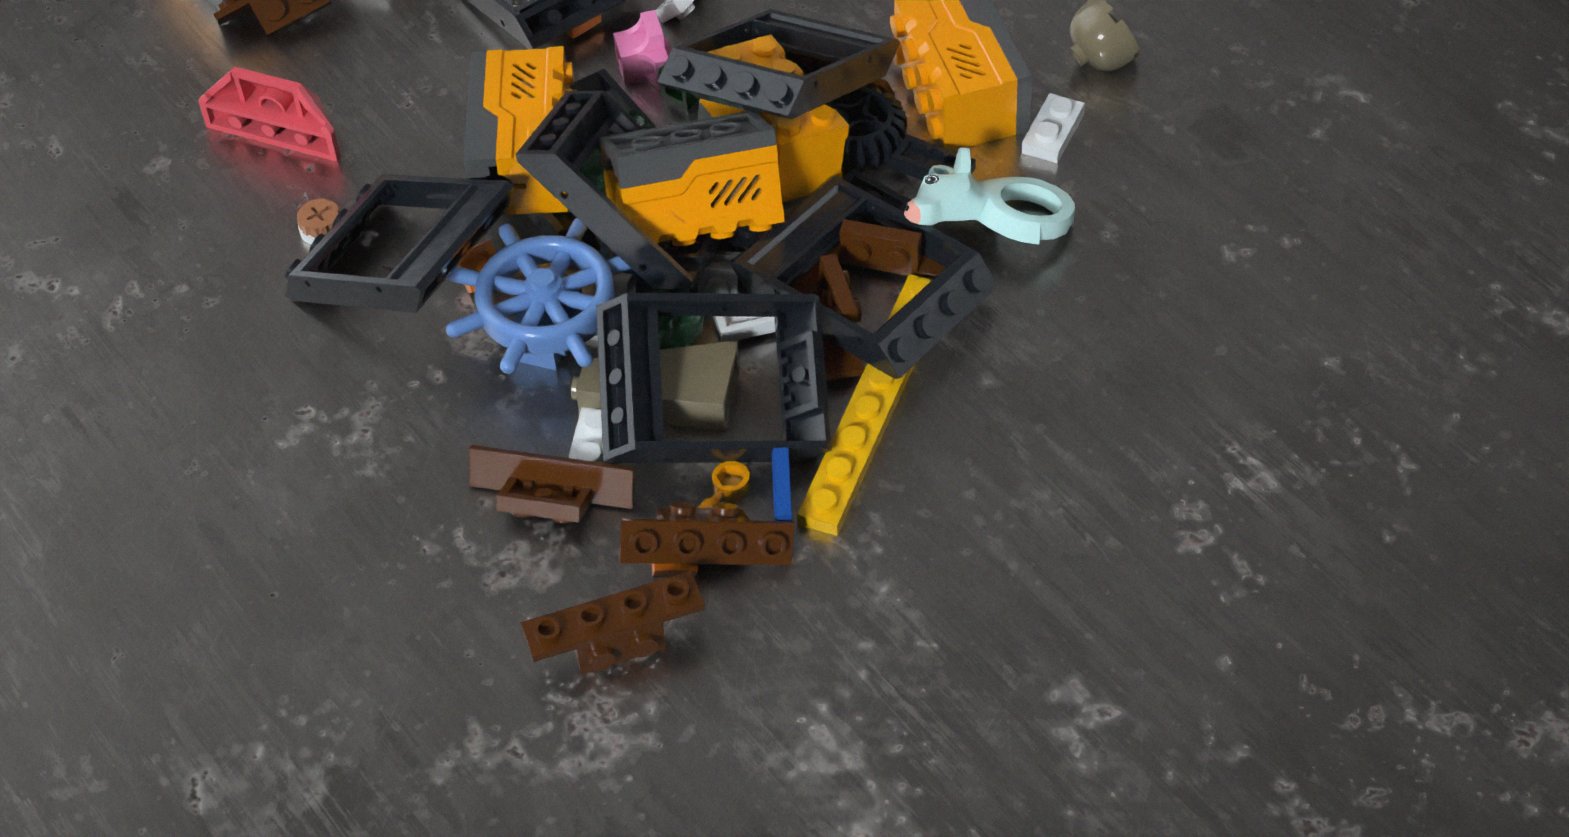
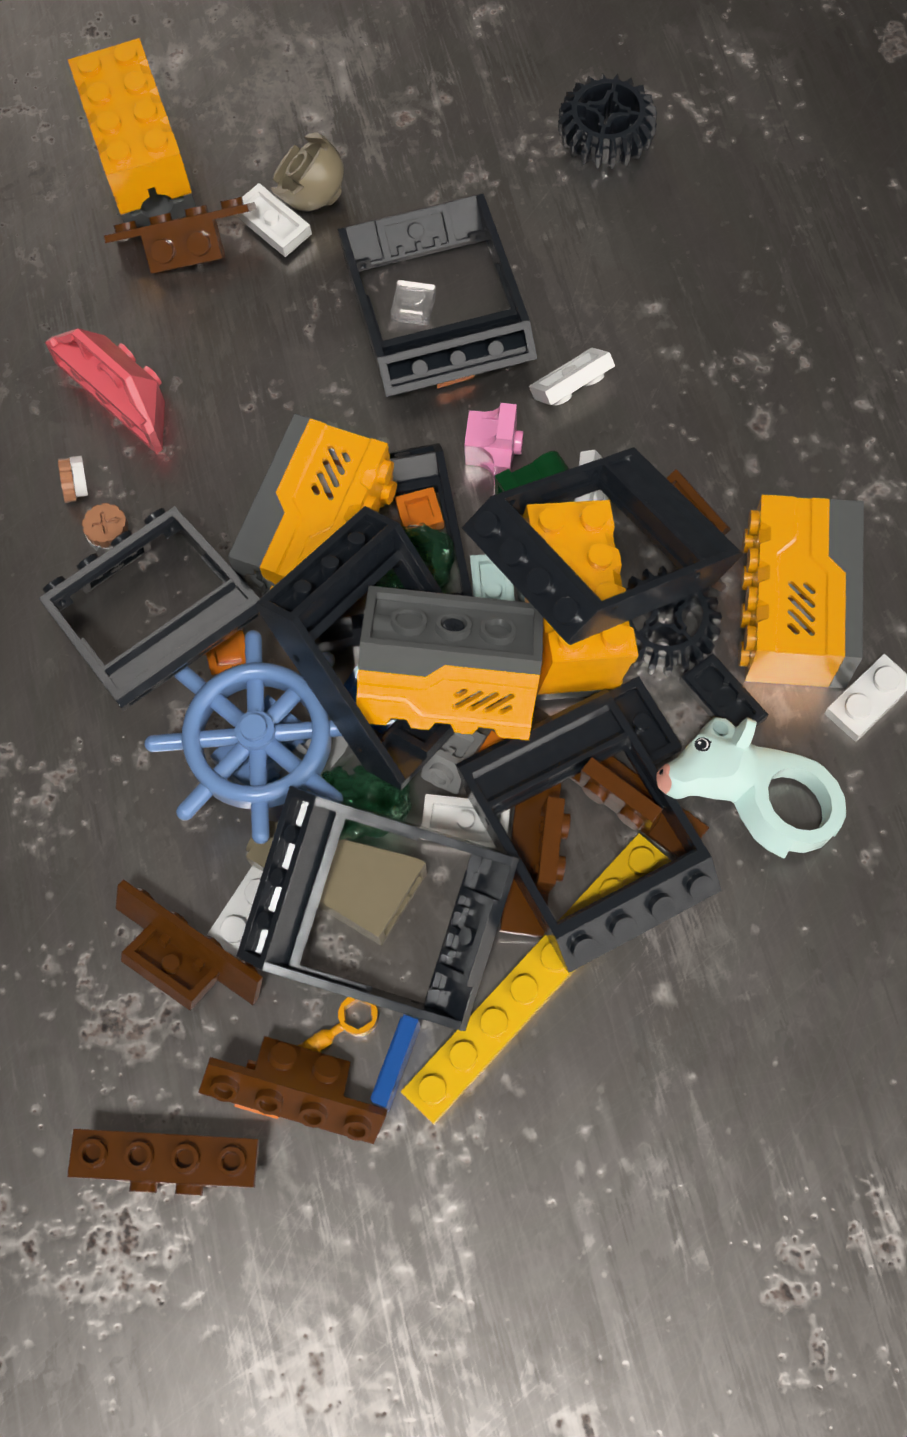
camera: 25 degrees right, 20 degrees up
none -> piece [58,455,88,503]

